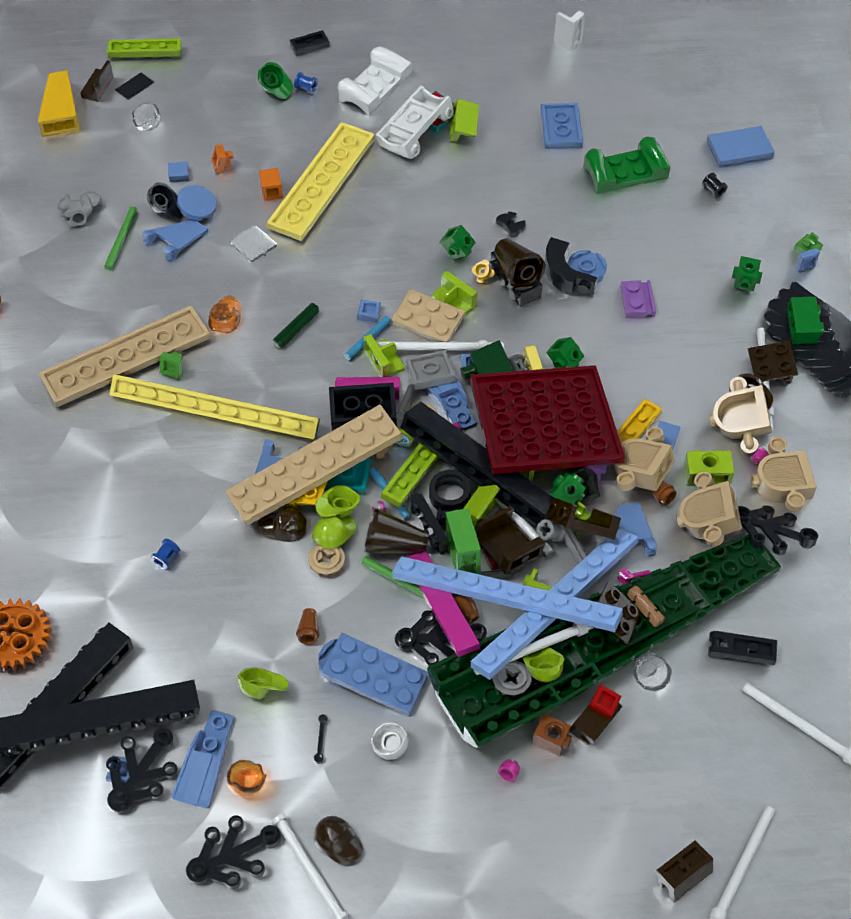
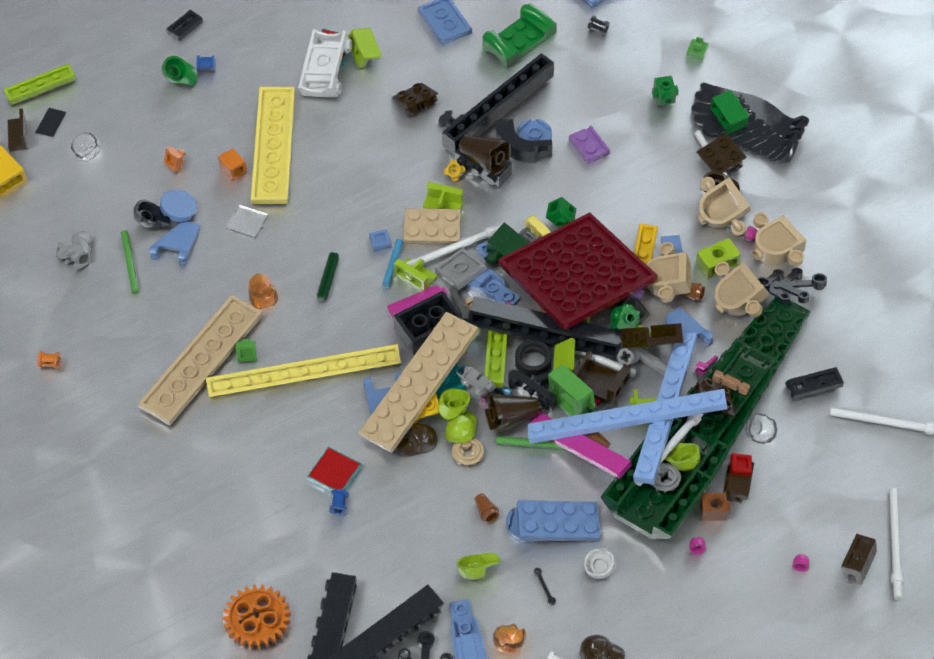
camera: 25 degrees left, 0 degrees up
medium blue tile [168,161,189,182] -> none
white piece [338,46,411,116] -> none
black plant [395,610,487,667] -> none
green brick [439,225,476,260] -> none
medium blue tile [795,248,820,272] -> none
none -> red tile [307,446,362,492]
none -> dark brown hinge [392,82,438,116]
none -> black brick [442,53,554,155]
none -> light grey hinge [456,366,495,398]
none -> dark pink hinge [792,554,810,572]

